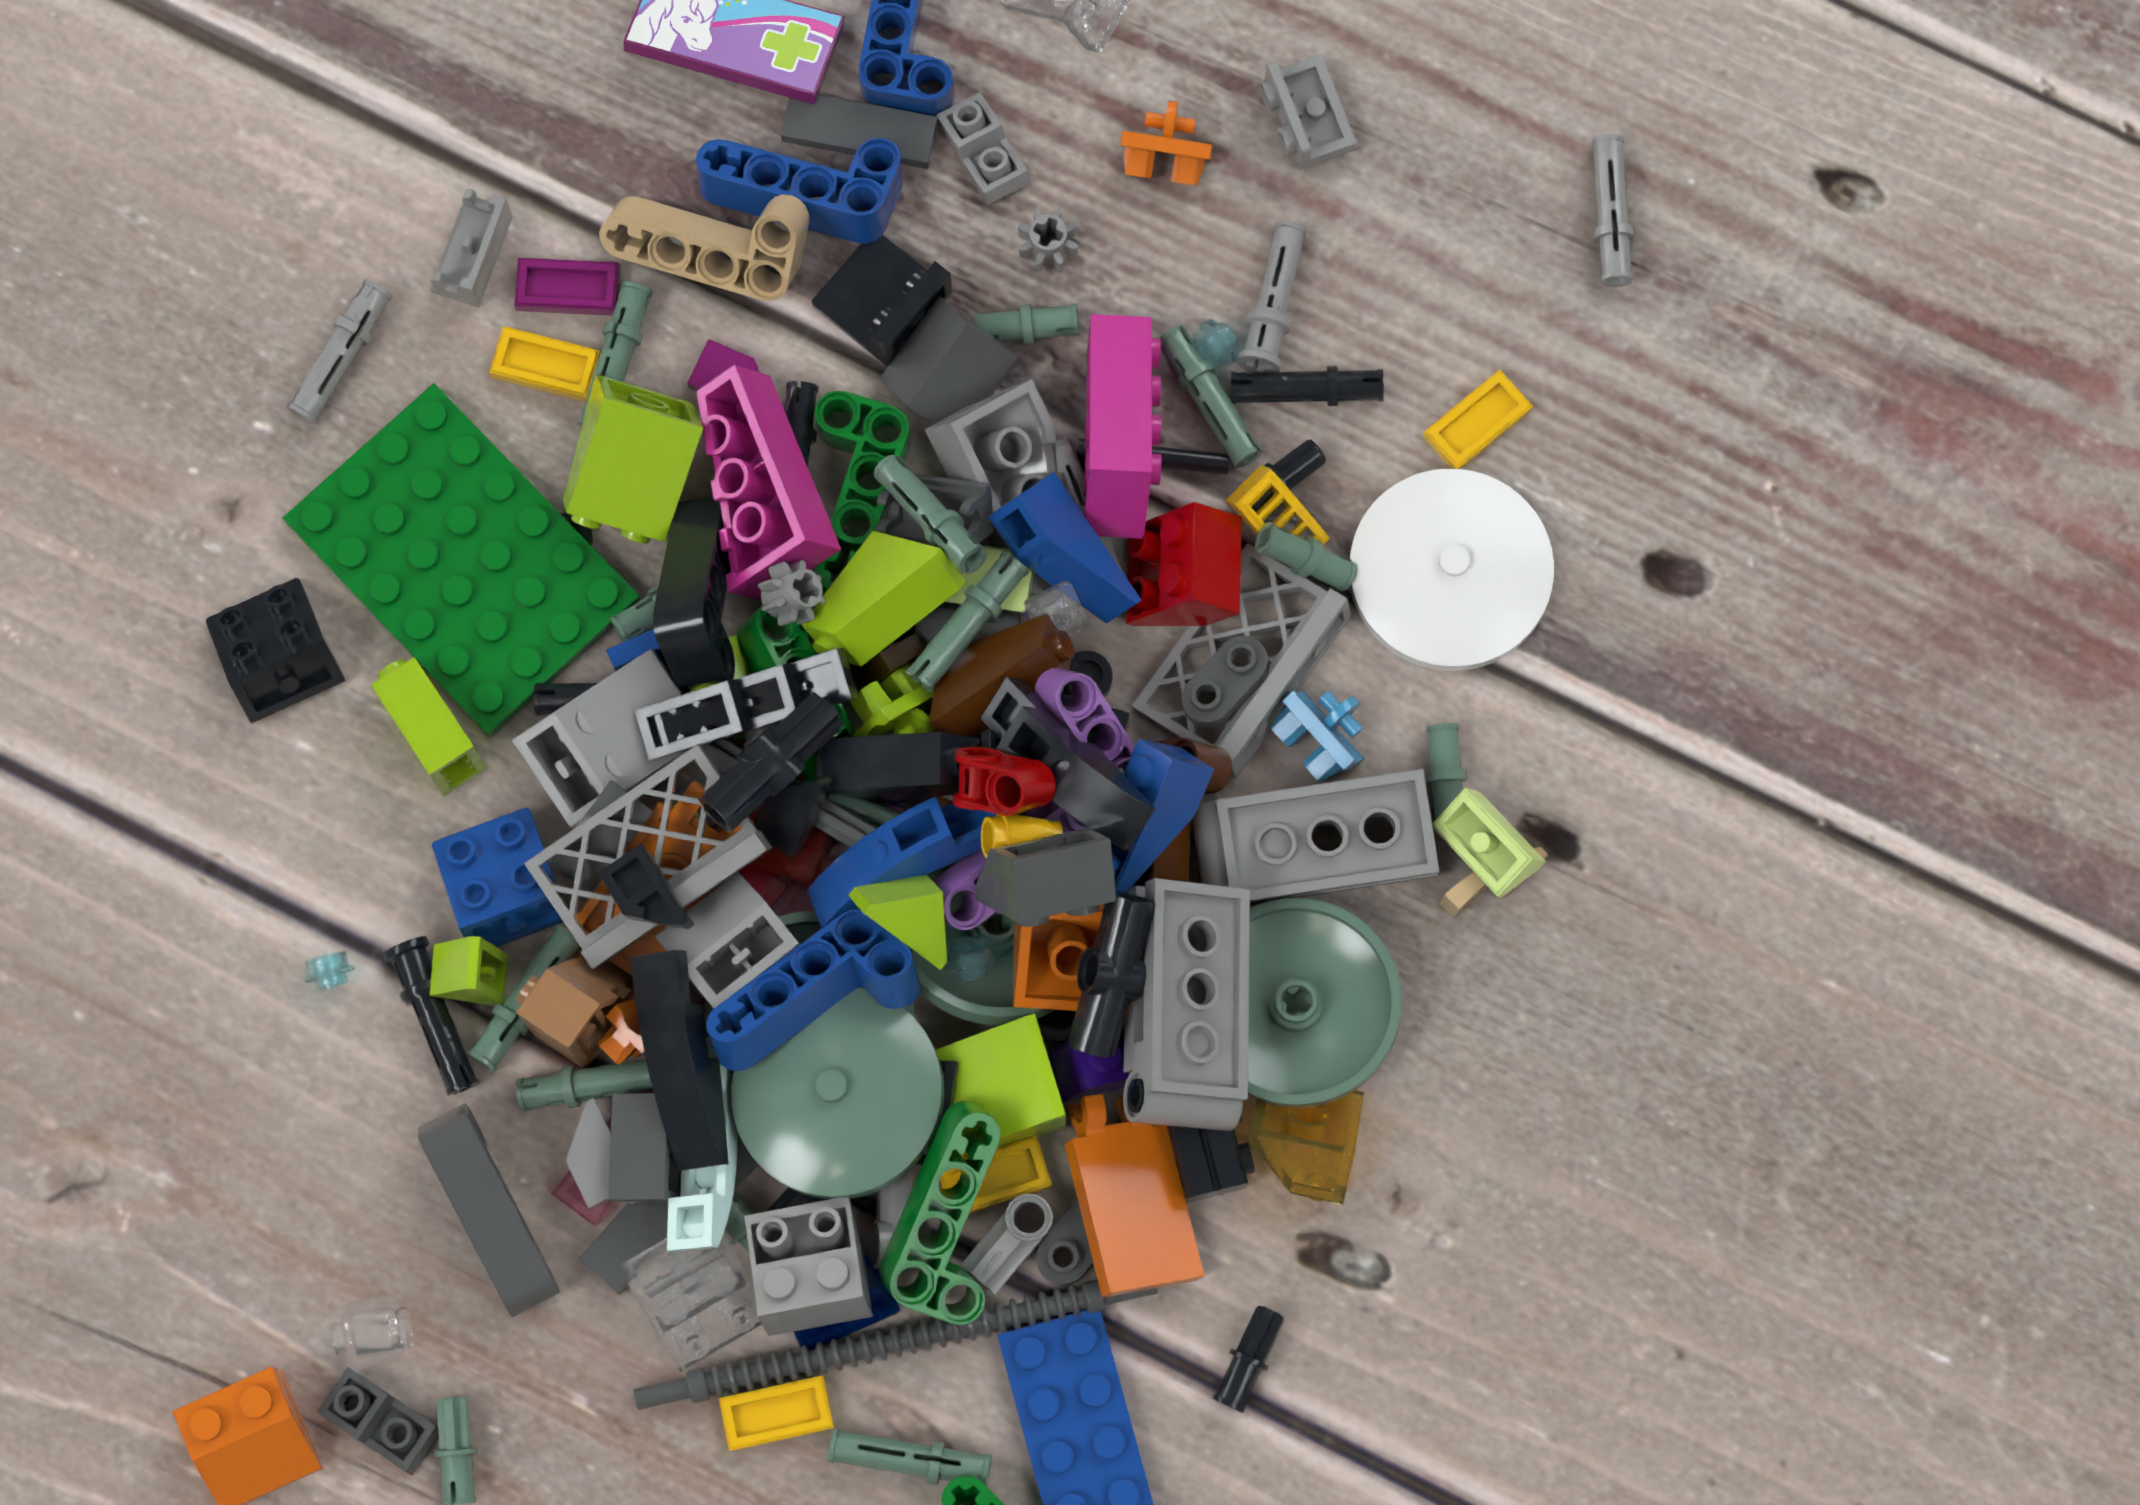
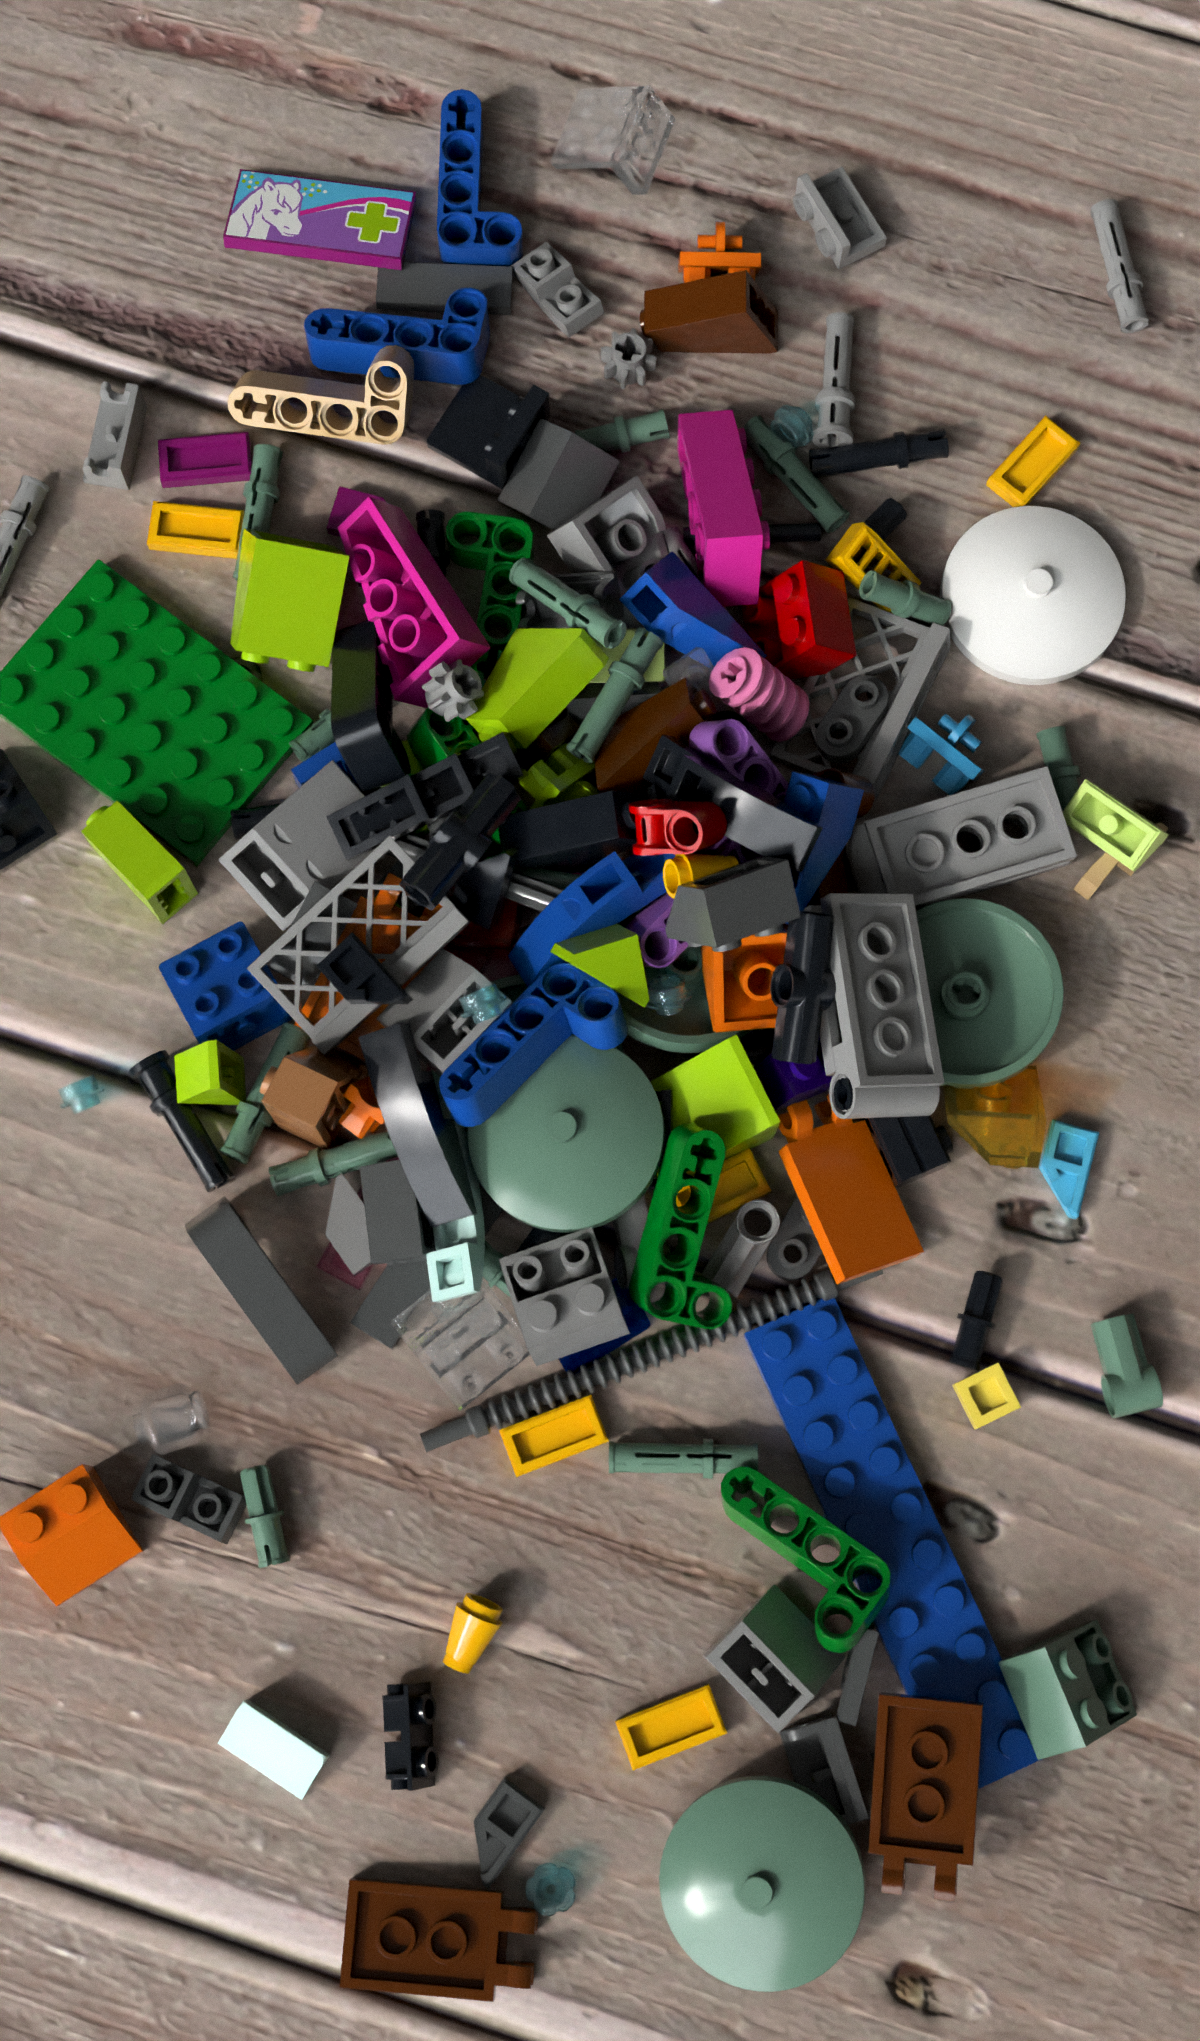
camera: 10 degrees left, 0 degrees up
none -> clear light blue plate [459,983,507,1024]
none -> reddish brown slope [640,270,778,354]
none -> bright pink piece [708,647,810,742]
none -> light yellow plate [952,1362,1021,1430]
none -> medium azure tile [1038,1119,1099,1219]
none -> sand green piece [1090,1313,1163,1418]

